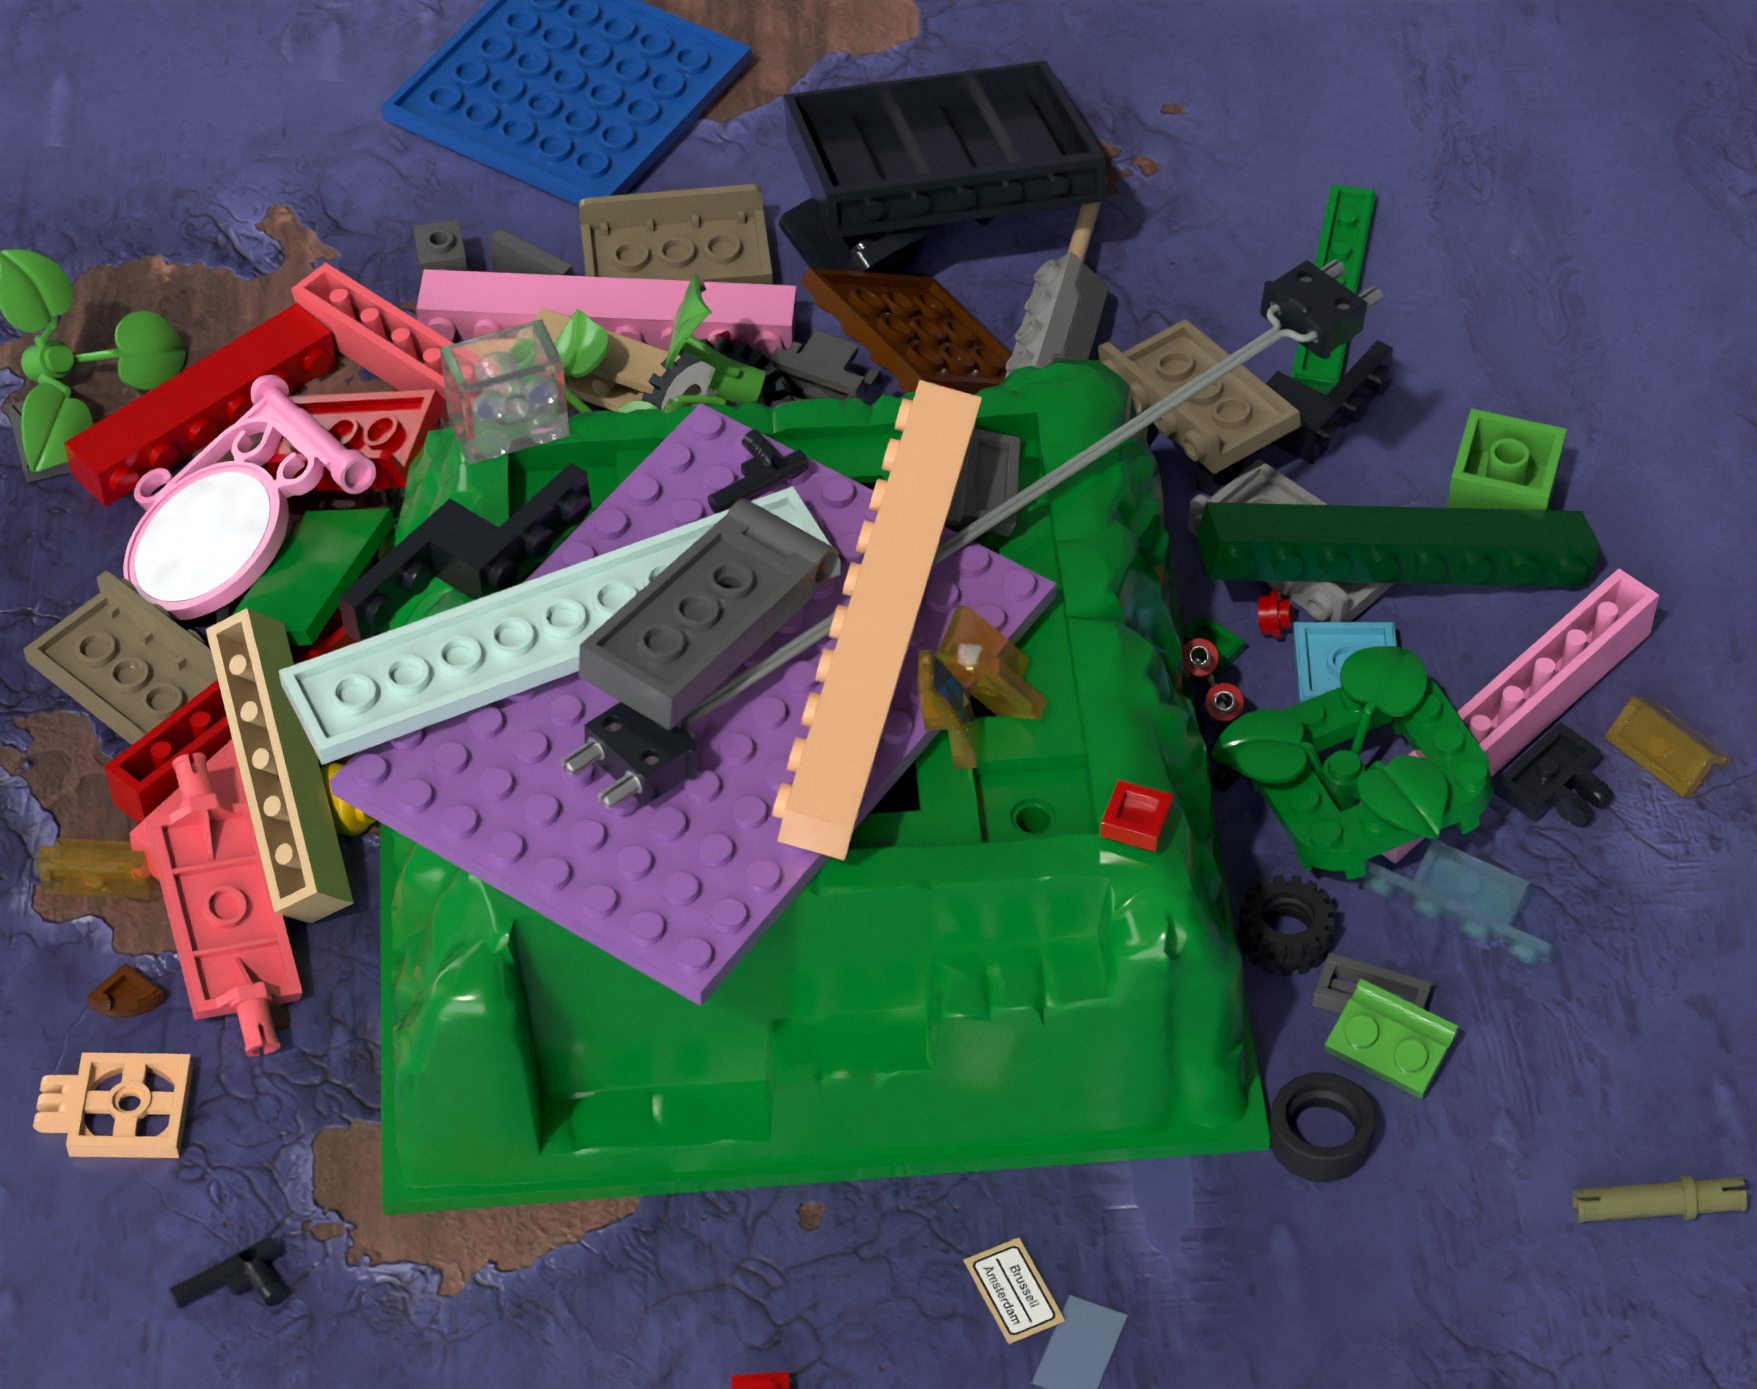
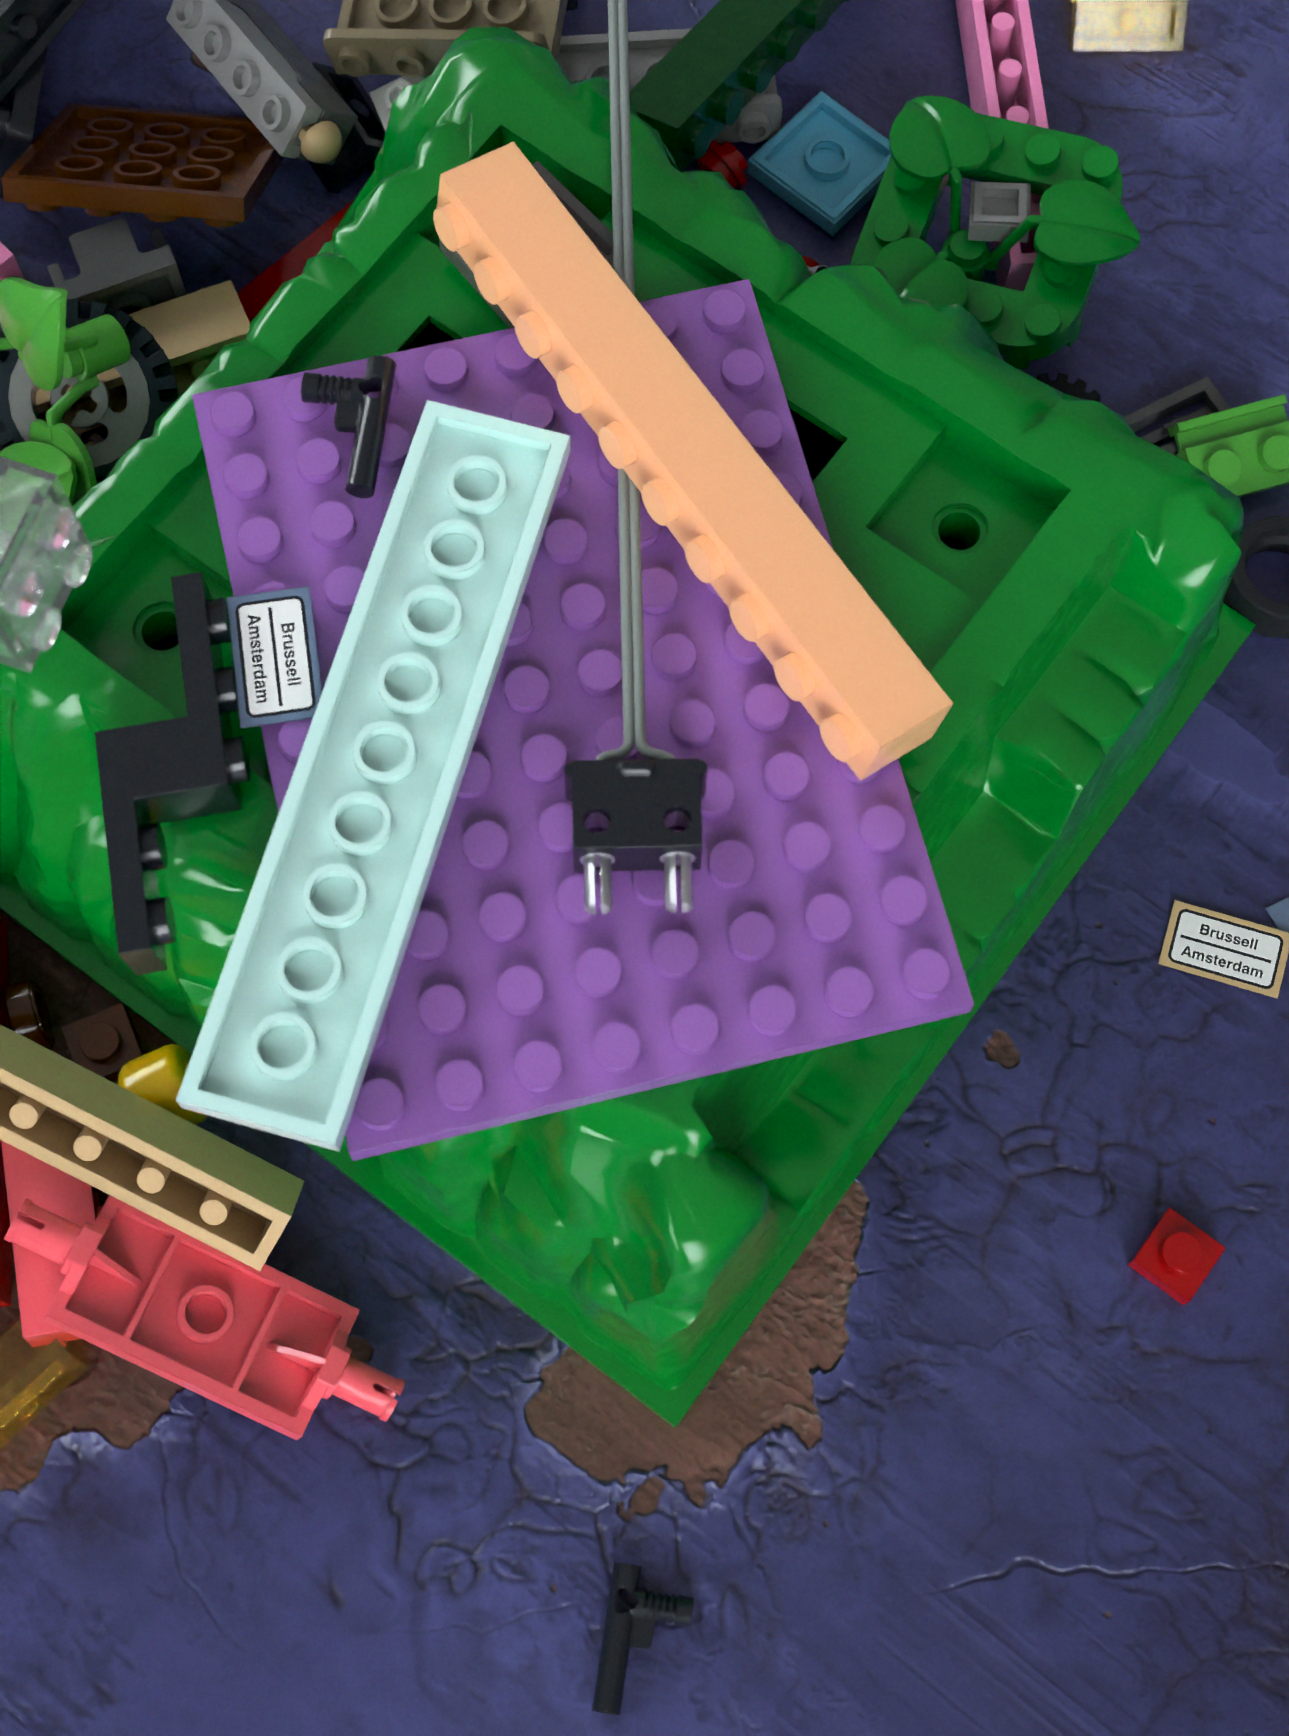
camera: 50 degrees left, 20 degrees up
light nougat piece [33,1052,193,1158] -> none
reddish brown tile [86,963,165,1018] -> none
dark grey hinge [579,498,838,730] -> none
clear yellow slope [918,650,978,769] -> none
clear yellow panel [933,606,1047,720] -> none
red plate [1100,780,1173,852] -> none
clear light blue bracket [1362,839,1556,965] -> none
black hinge [1494,722,1614,828] -> none
none -> sticker [227,586,322,728]
none -> light grey tile [968,182,1031,243]

